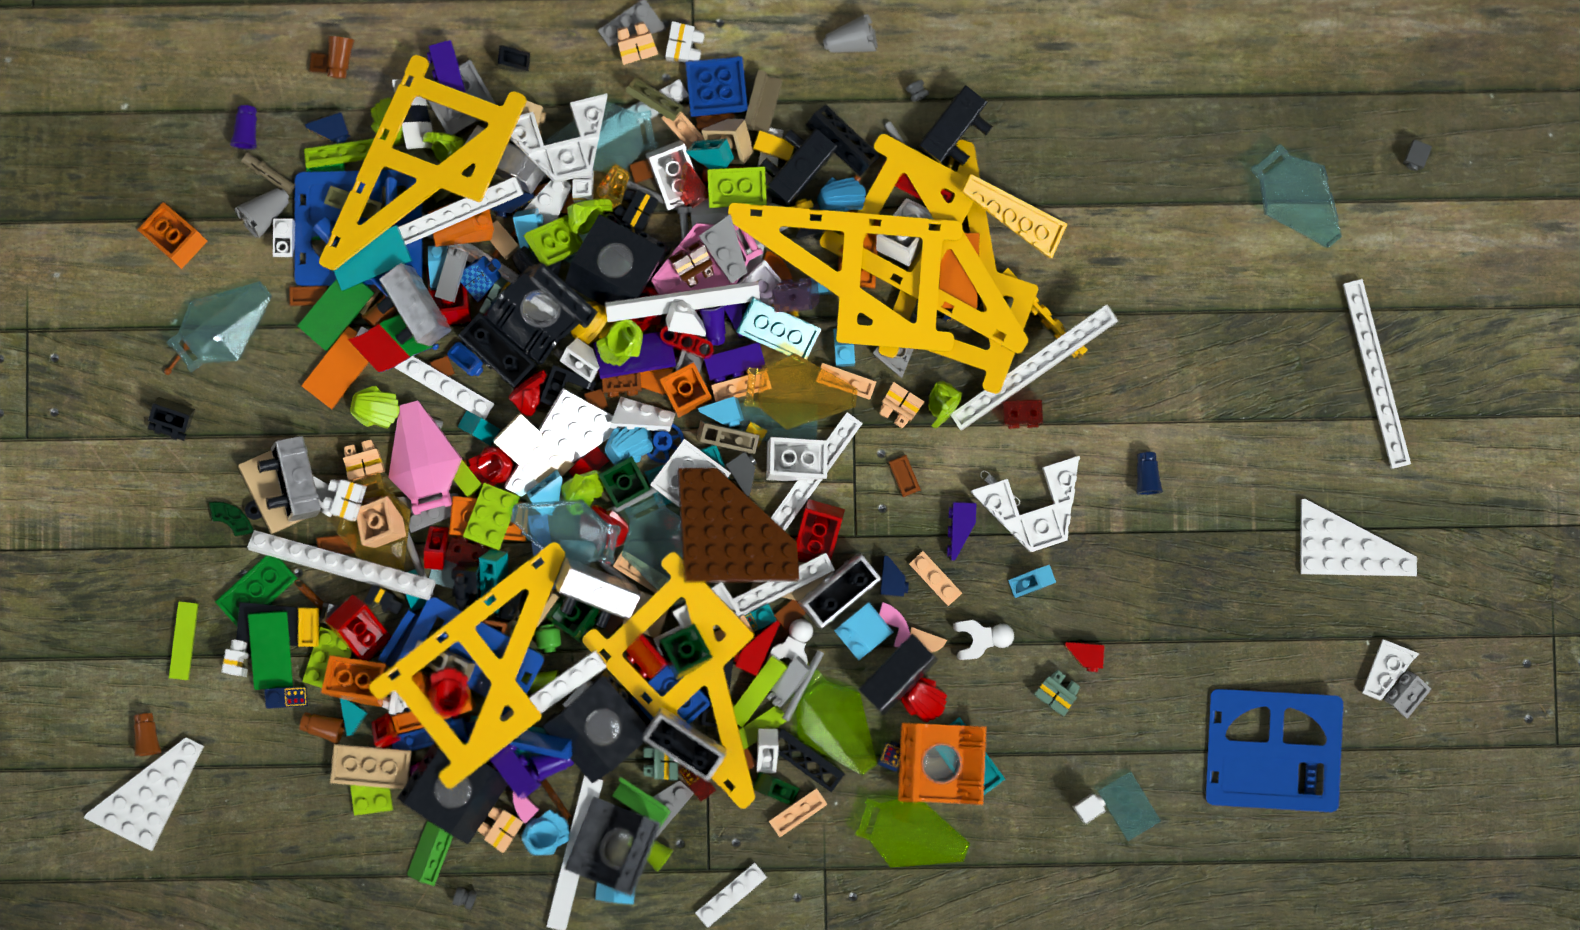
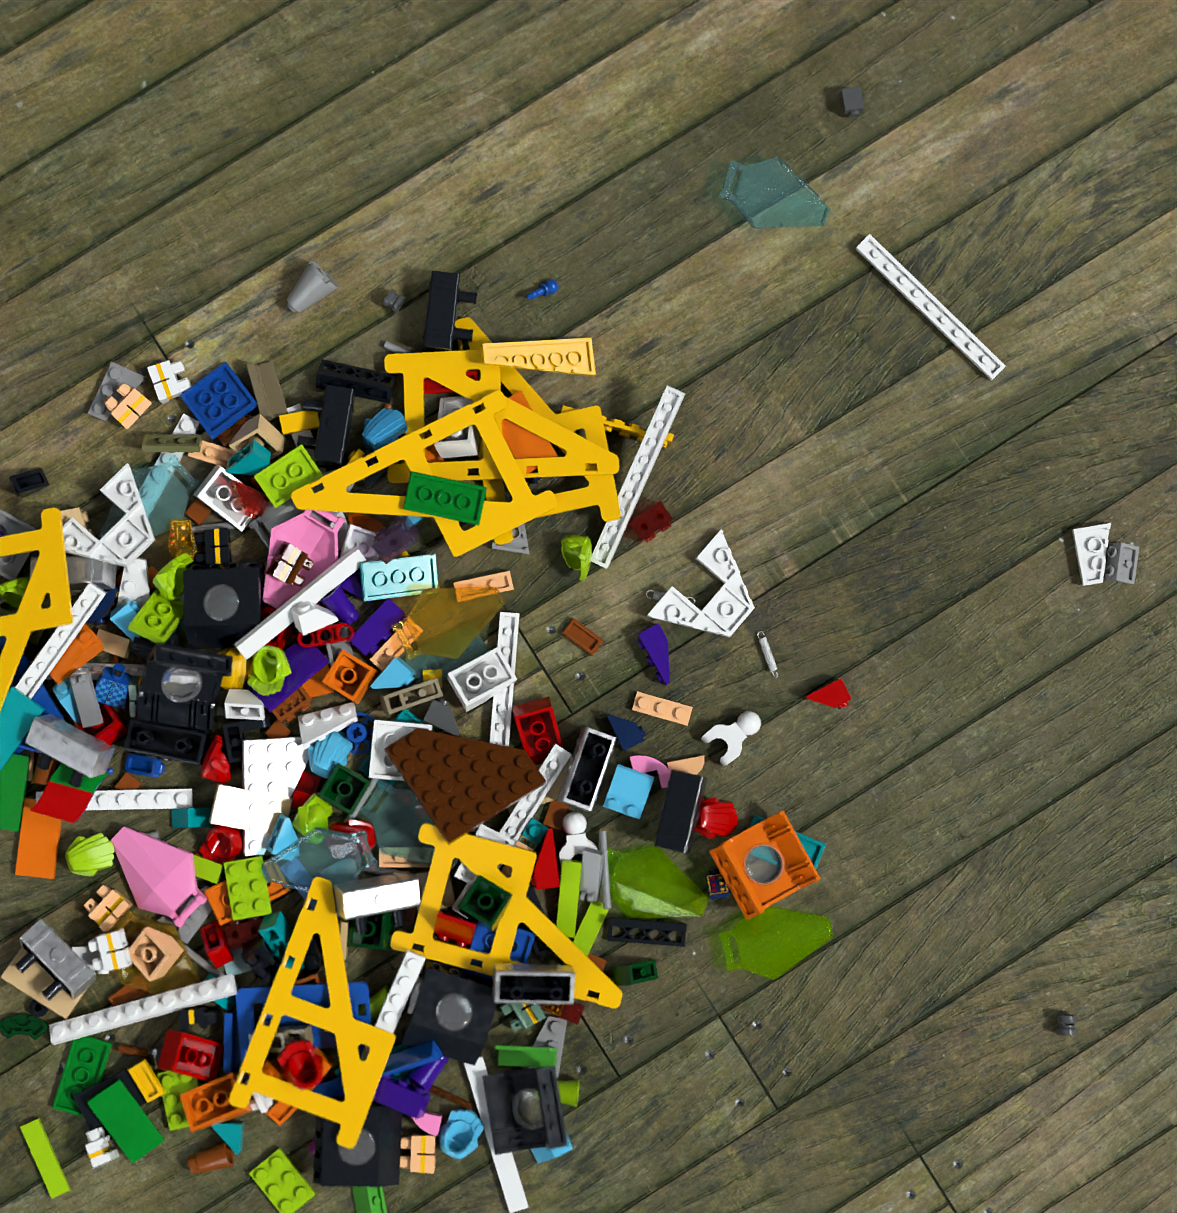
camera: 30 degrees left, 0 degrees up
dark blue slope [265,687,308,709] -> none
tan tile [330,744,412,789] -> none
red slope [371,713,401,748] -> none
blue tile [392,718,469,751] -> none
bright green head [535,624,561,653] -> none
white hips [572,170,594,203] -> none
white plate [695,863,767,928] -> none
light grey wing [698,214,748,284] -> none
white slope [757,729,778,773] -> none
light nougat plate [769,788,828,837] -> none
medium azure slope [833,329,855,367] -> none
light nougat hips [879,382,924,428] -> none
medium azure slope [1008,565,1056,598] -> none
sand green hips [1033,670,1080,717] -> none
white brick [1072,794,1105,823] -> none
clear light blue tile [1098,771,1161,841] -> none
dark blue plant [1136,452,1163,495] -> none
blue door [1206,689,1343,812] -> none
white wing [1300,499,1417,576] -> none
none -> green tile [403,471,487,526]
none -> blue bar [526,279,559,299]
none -> white piece [758,631,778,678]

